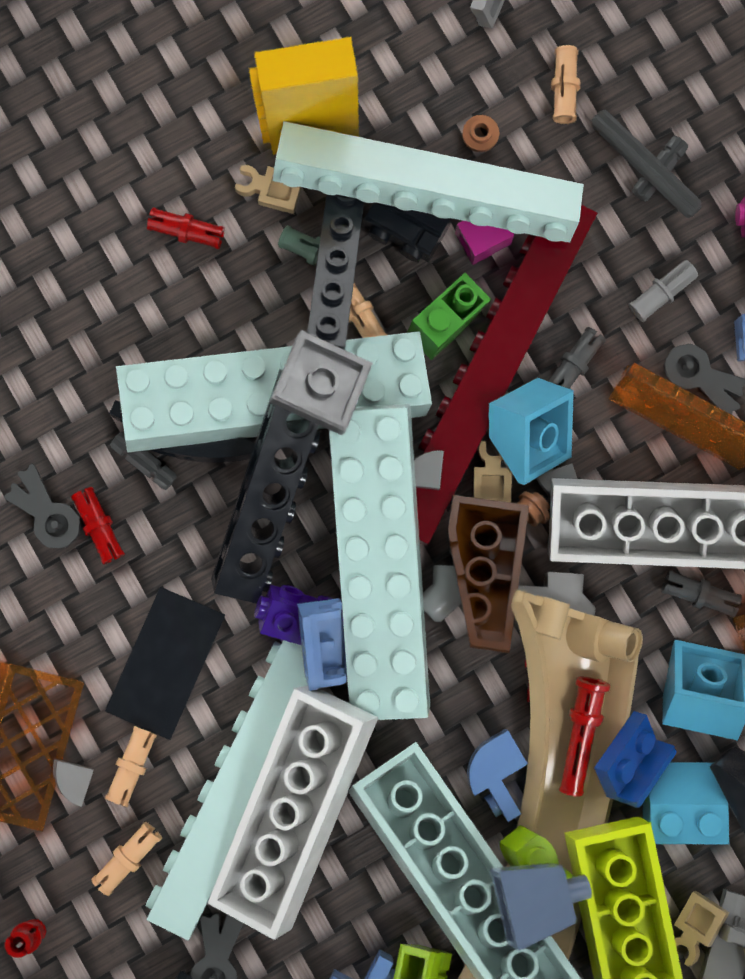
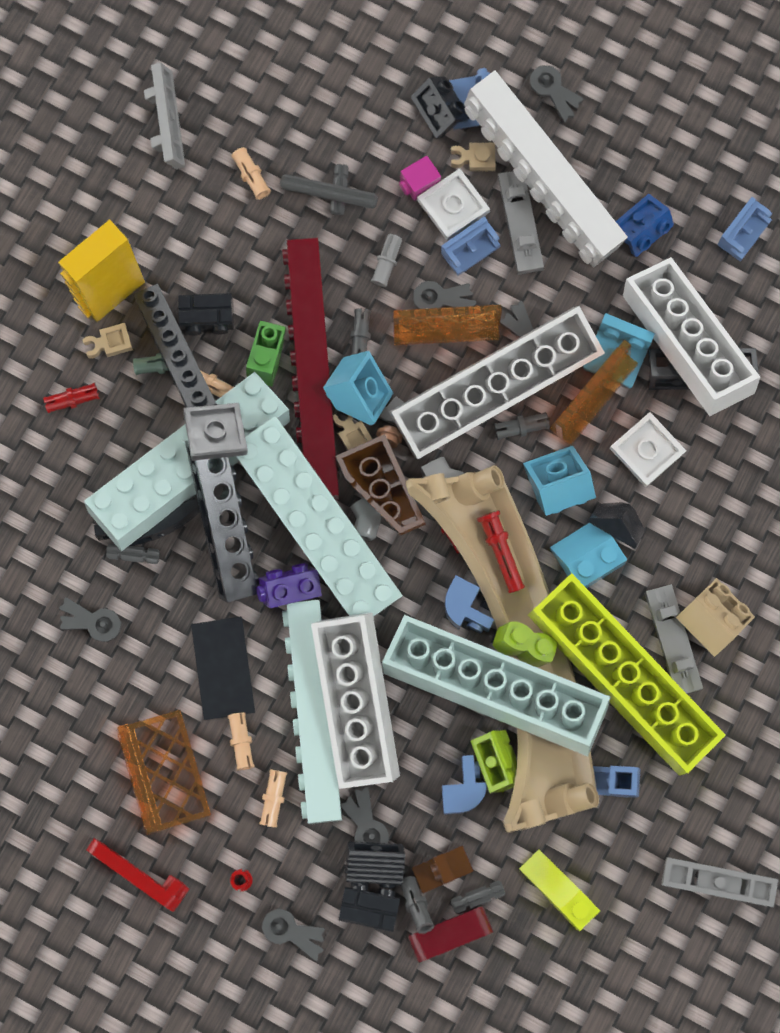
camera: 30 degrees left, 5 degrees down
light grey tile [53,758,94,807] -> none
red pin [71,487,125,565] -> none
light aqua brick [272,121,584,243] -> none
medium blue hinge [297,598,347,691] -> none
light grey tile [414,451,444,490] -> none
dark pink brick [455,221,514,265] -> none
nougat plate [462,115,499,152] -> none
sand blue torso [490,863,592,950] -> none
blue bracket [594,711,677,808] -> none
tan plate [674,891,730,966] -> none

